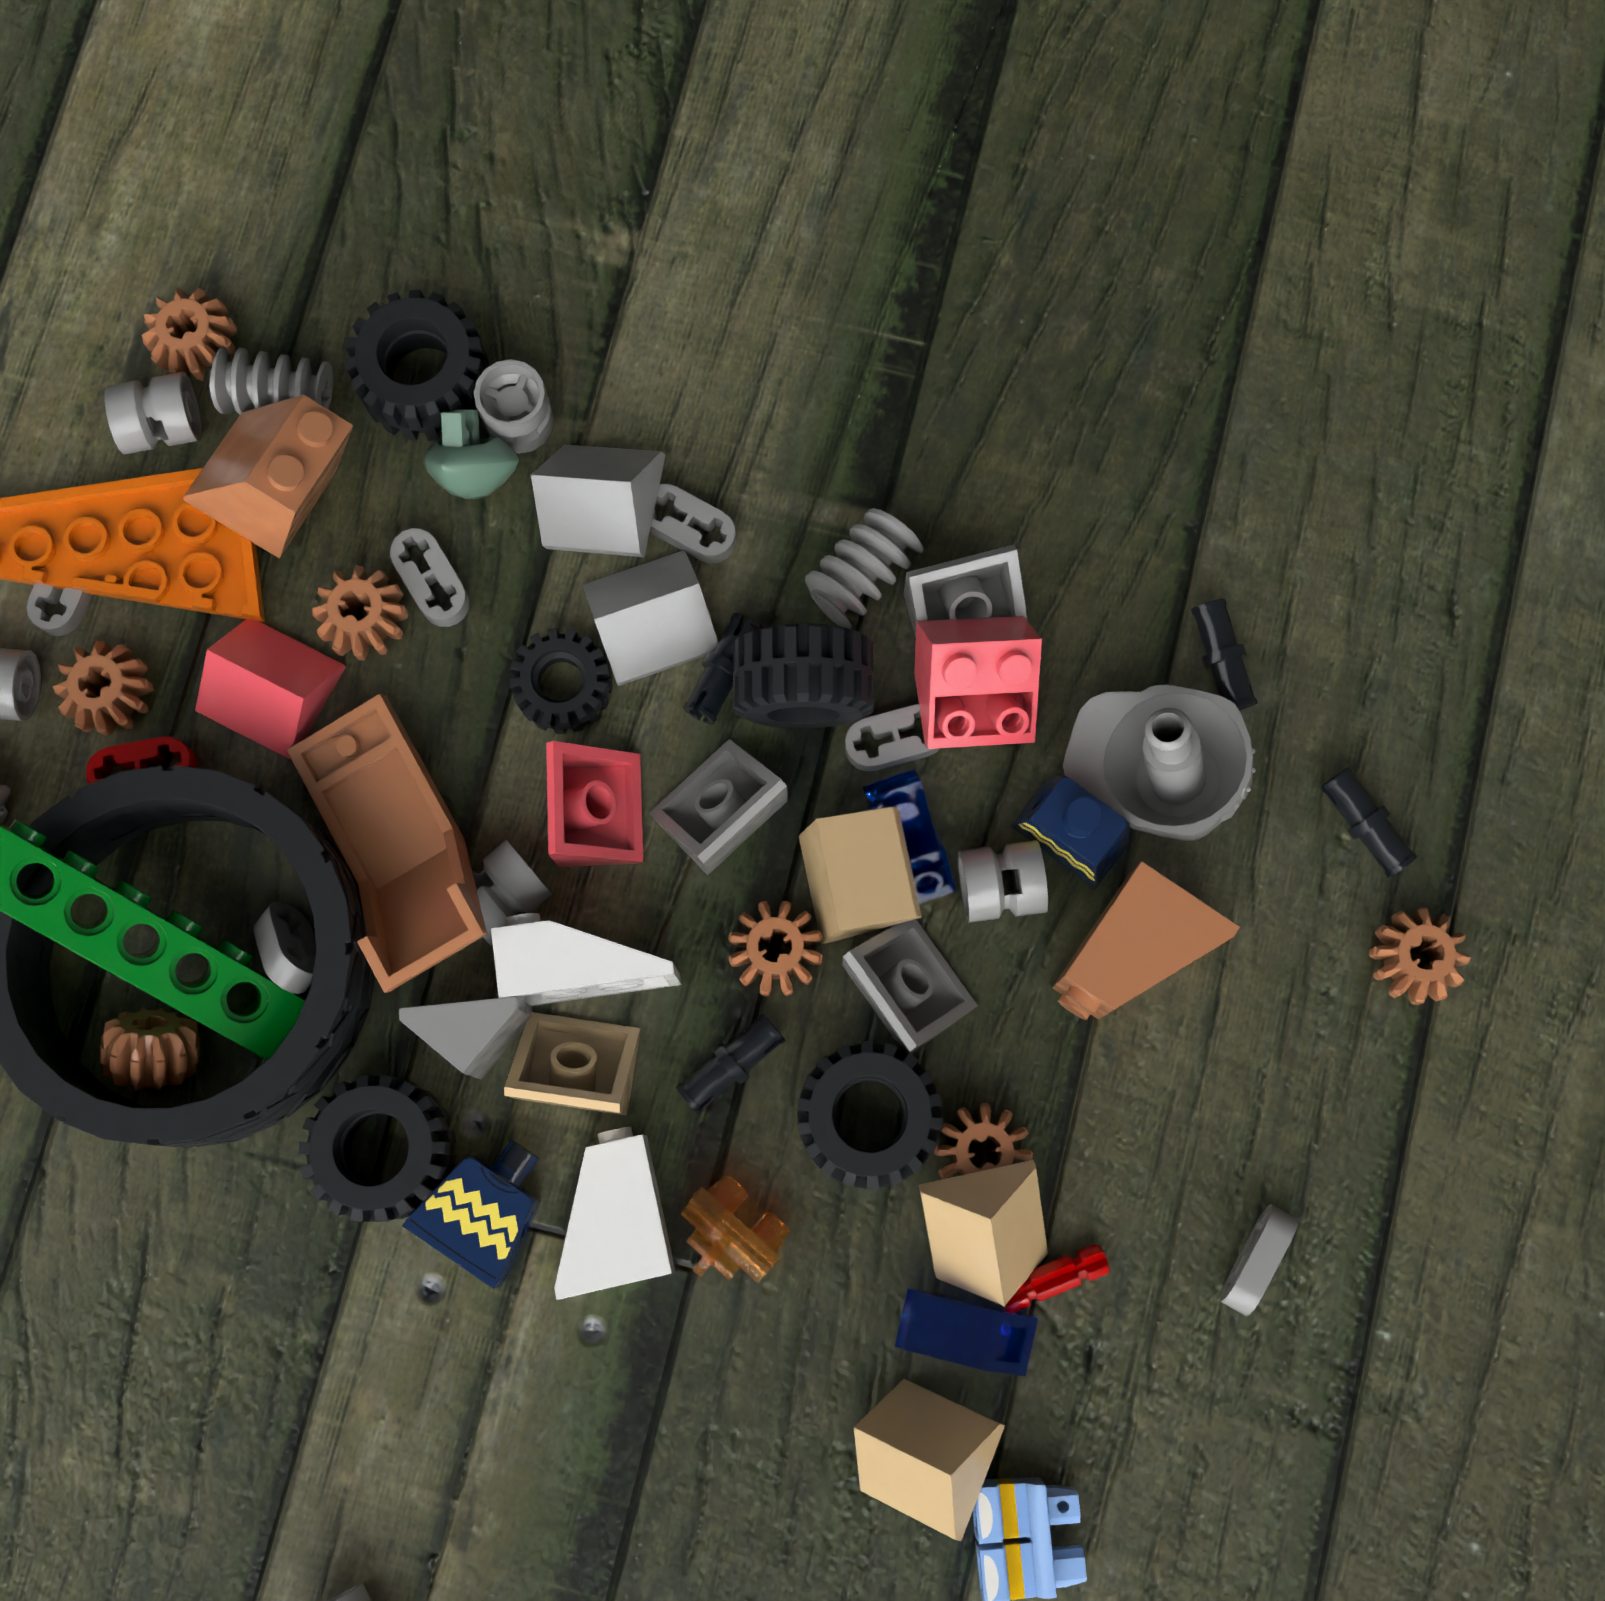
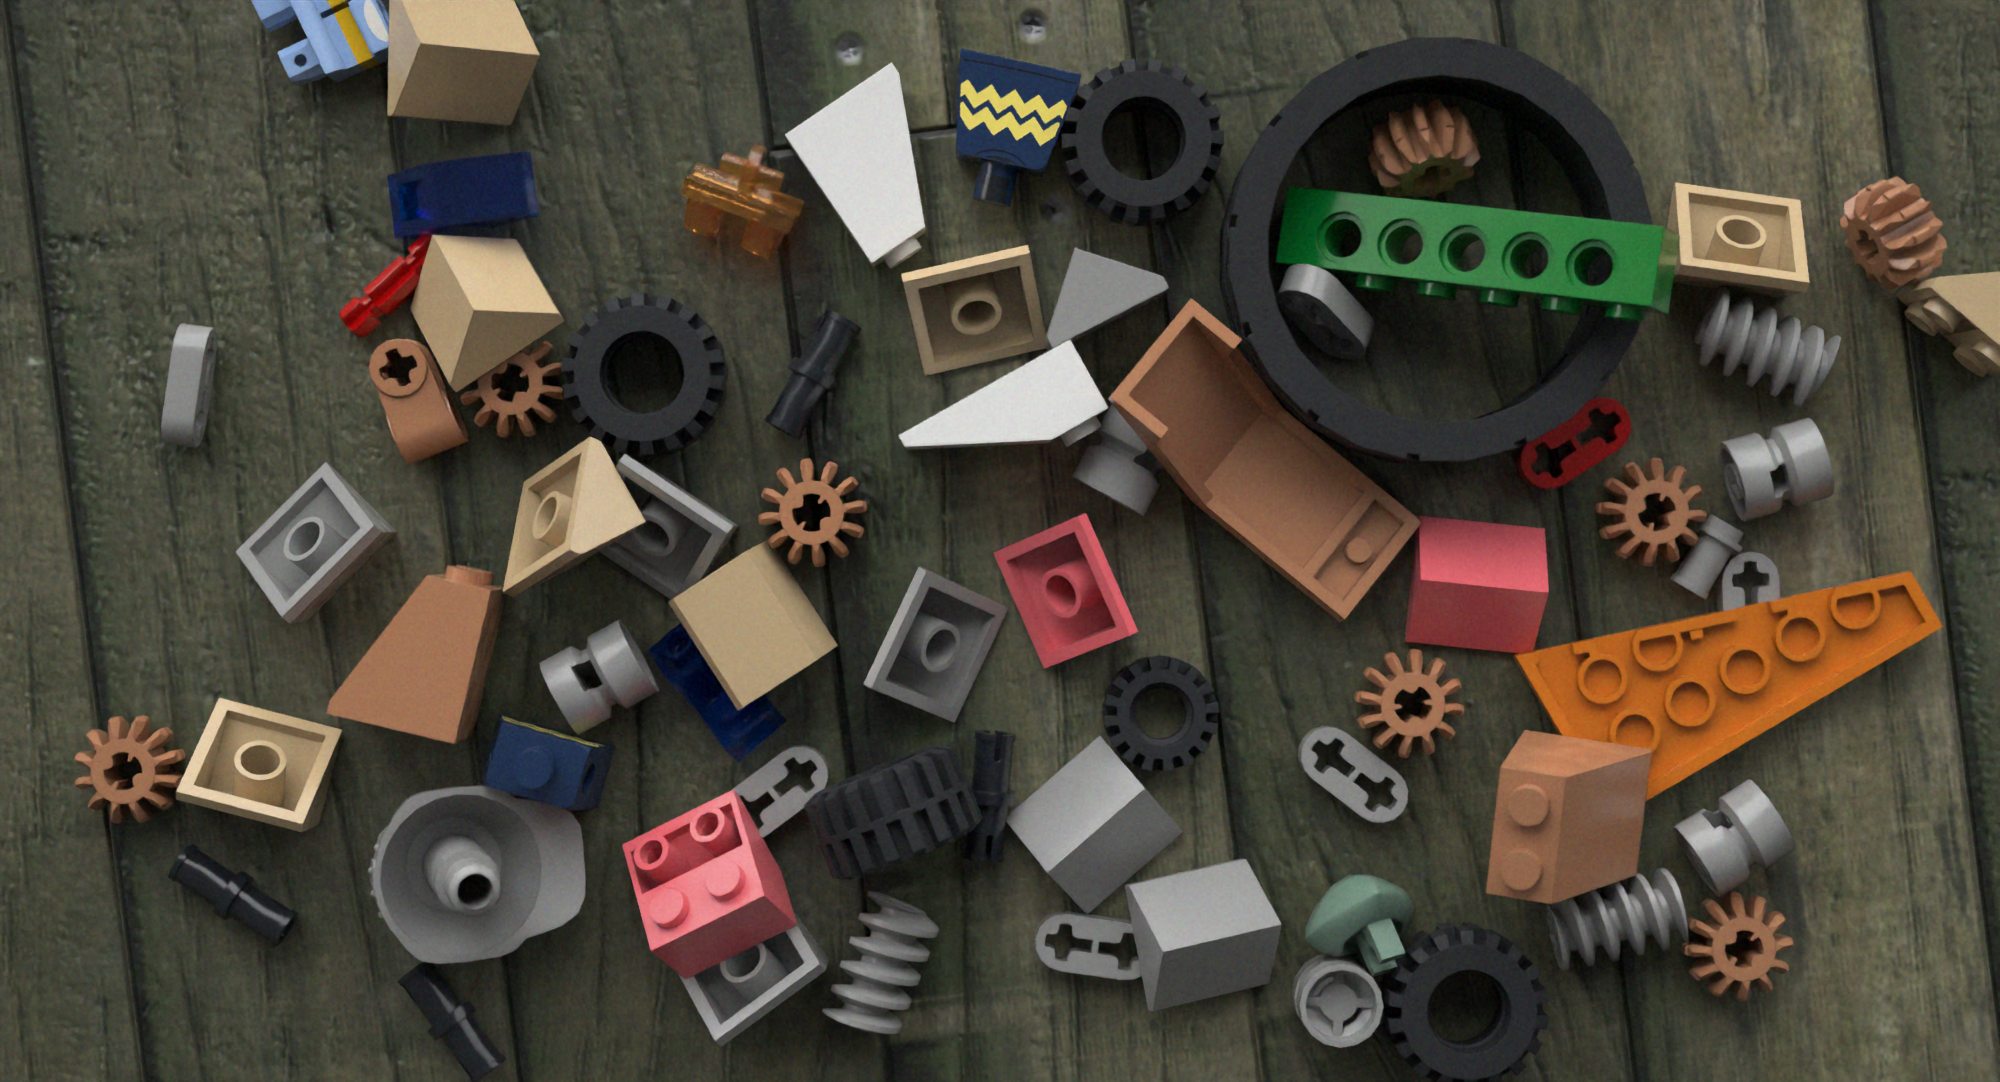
camera: 160 degrees right, 10 degrees up
none -> tan slope [176,698,342,832]
none -> light grey slope [235,462,397,624]
none -> nougat piece [369,339,469,465]
none -> tan slope [502,437,646,597]
none -> light grey pin [1670,514,1744,600]

